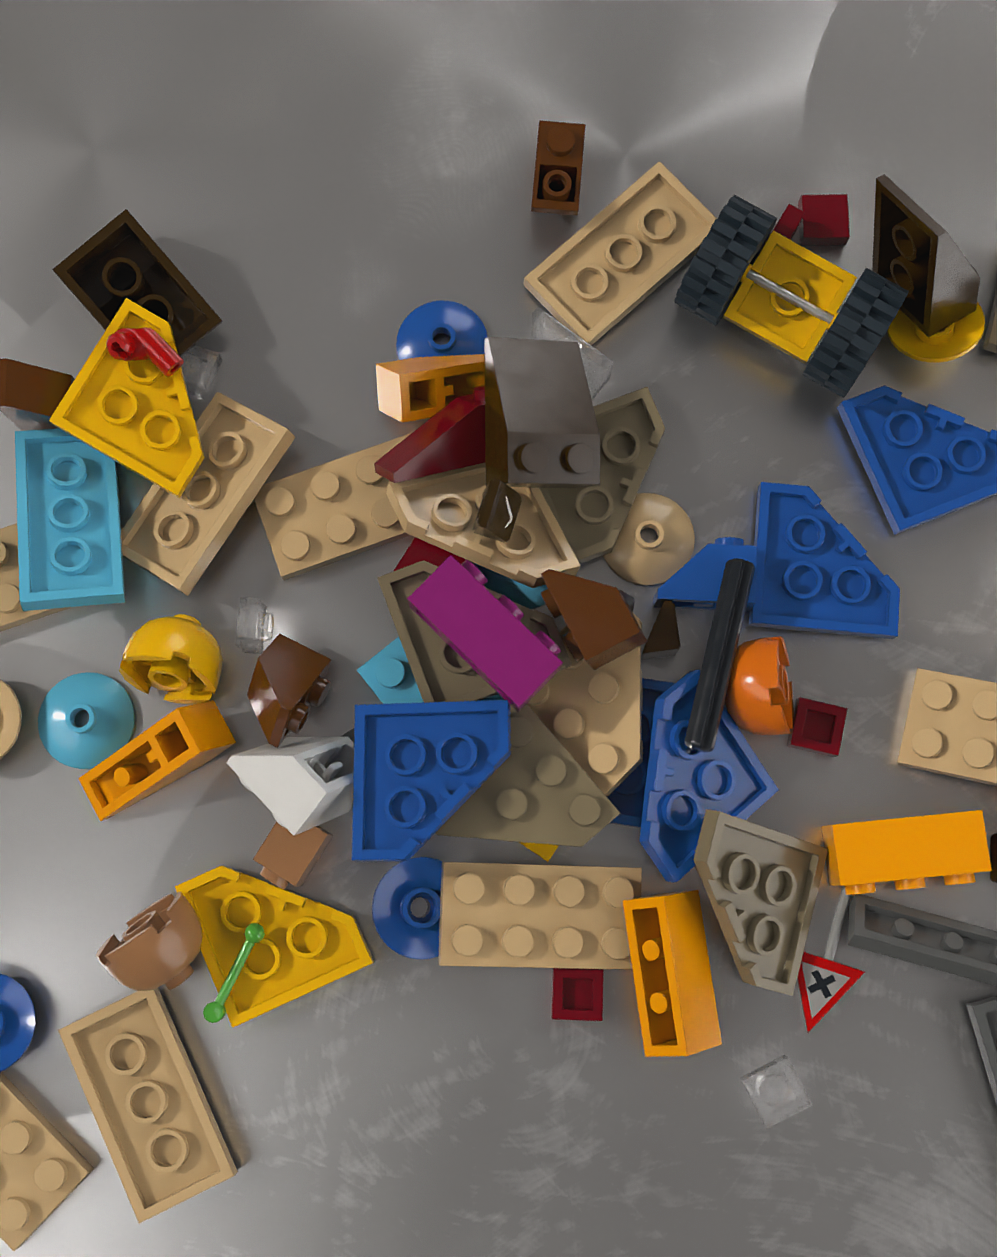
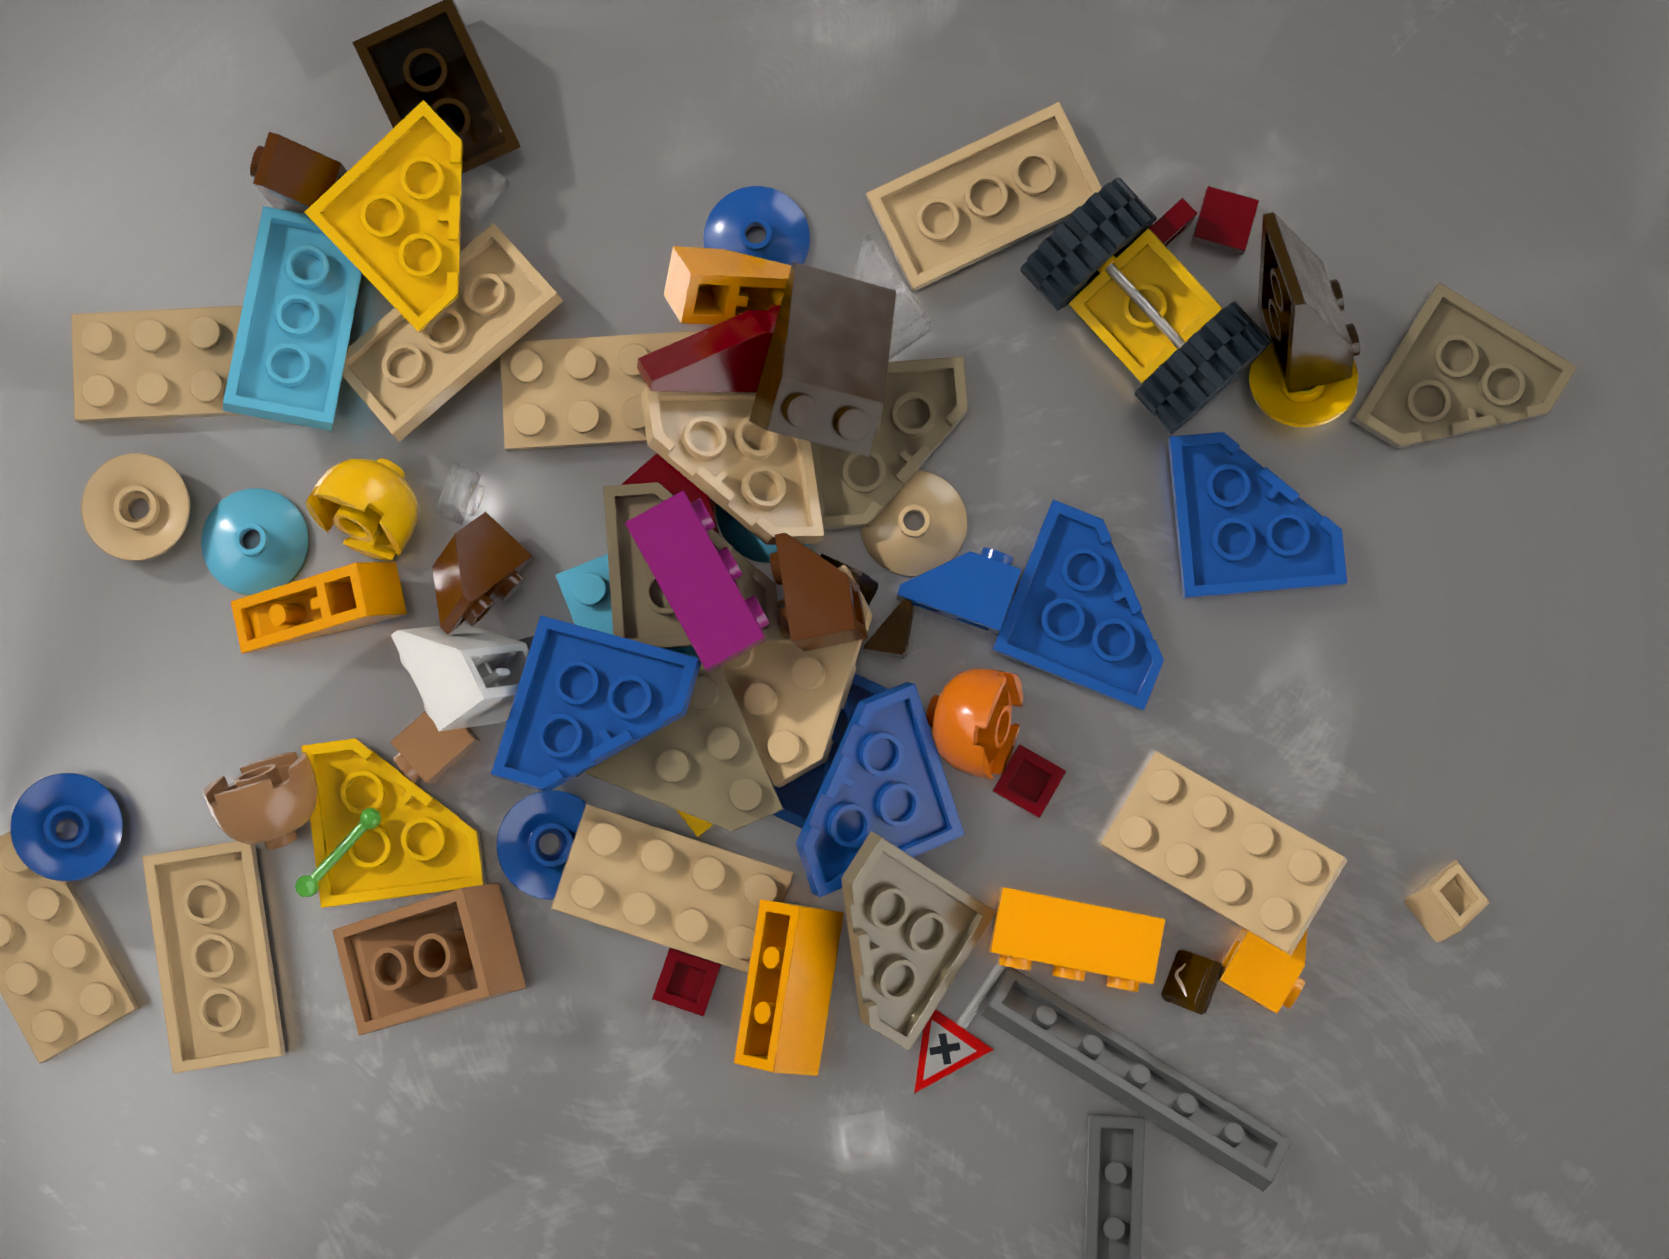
camera: 20 degrees right, 5 degrees up
red arm [106,327,184,377] -> none
dark brown slope [473,478,522,543] -> none
reddish brown slope [531,120,586,216] -> none
black axle [685,558,755,752] -> none
none -> medium nougat slope [332,883,526,1035]

